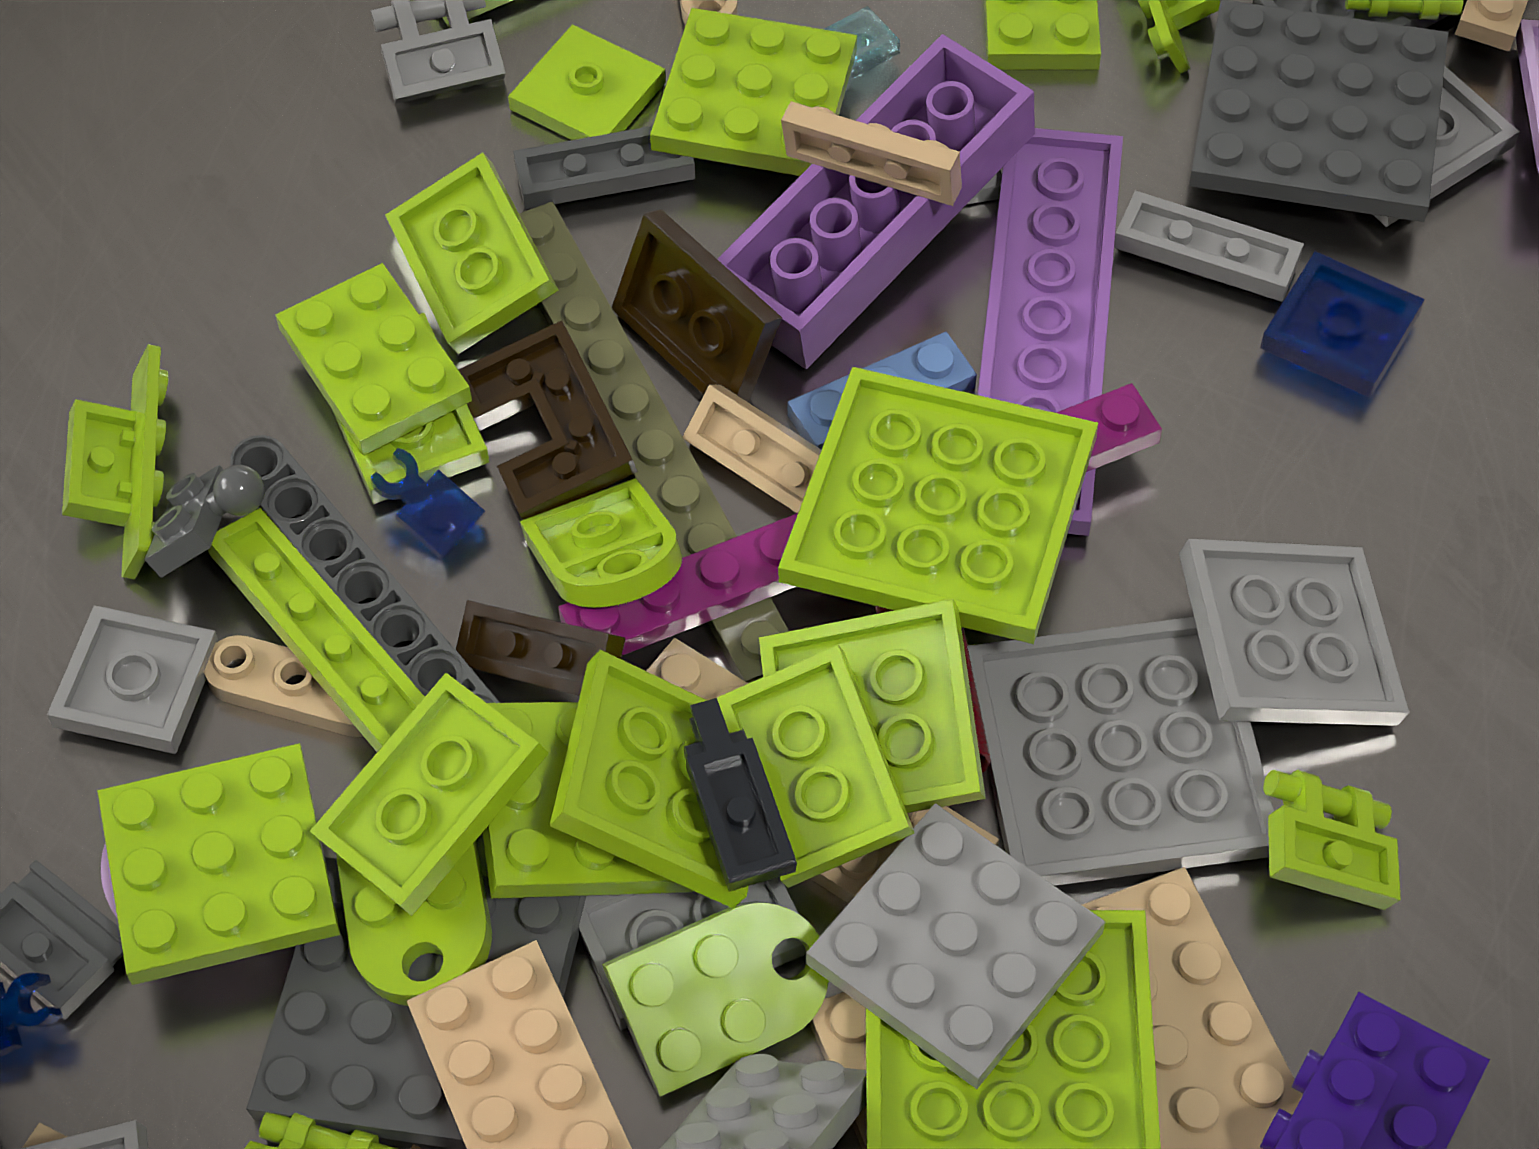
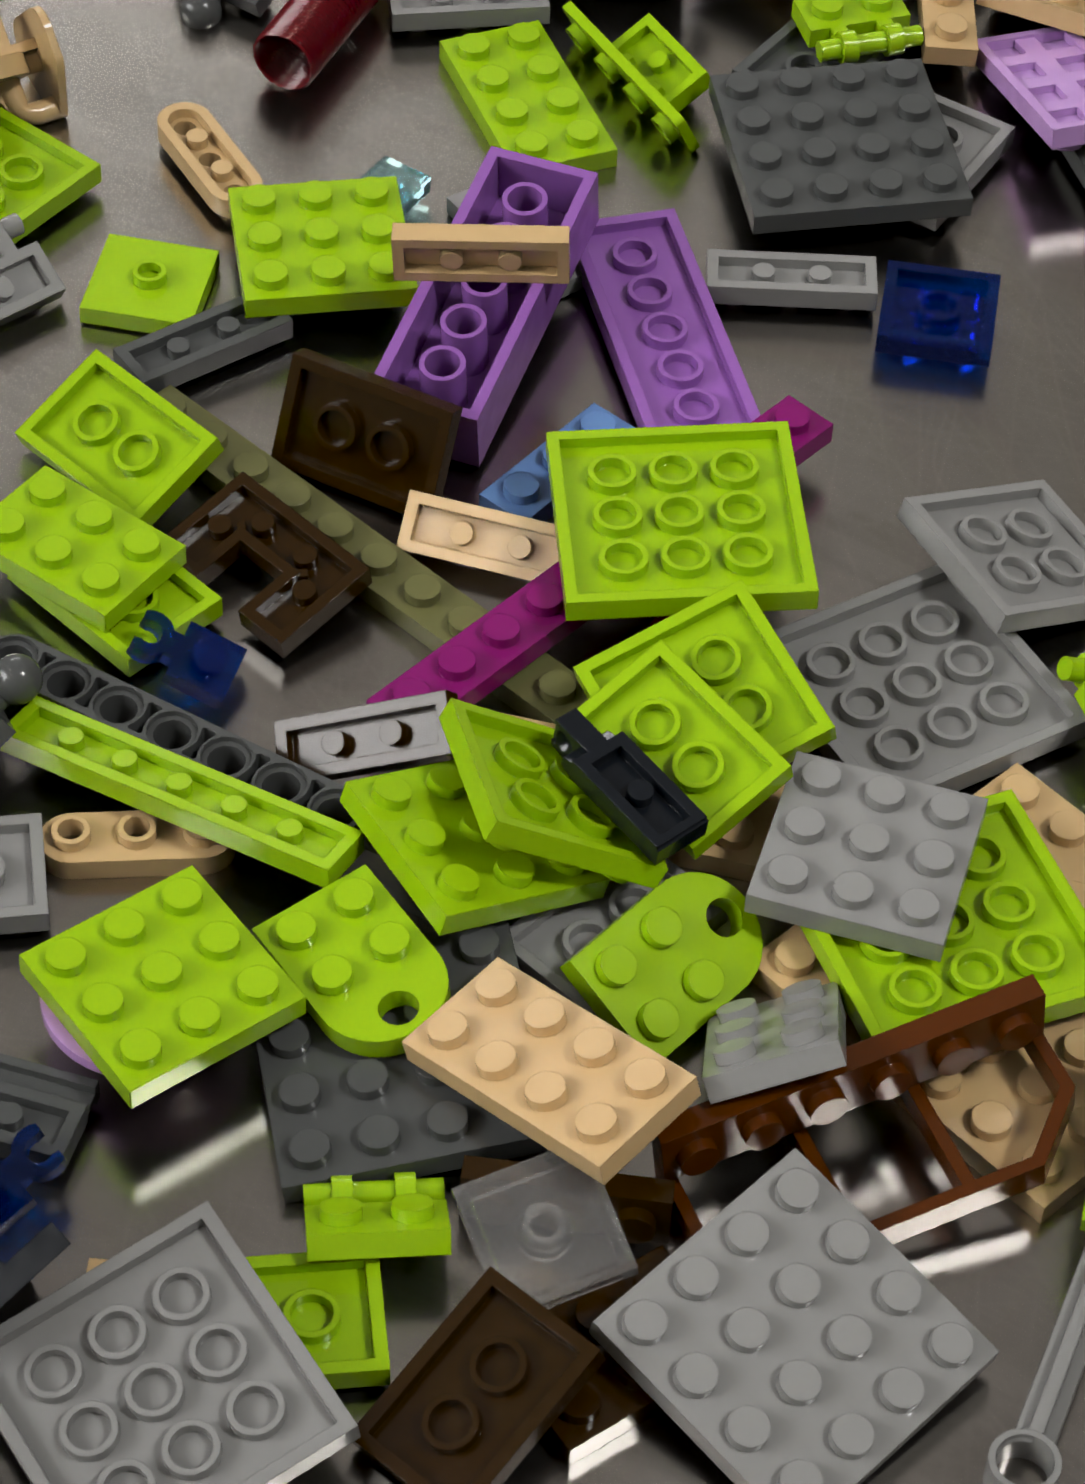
camera: 25 degrees left, 10 degrees down
lime plate [310,673,549,916] -> none
lime plate [520,478,682,607] -> none

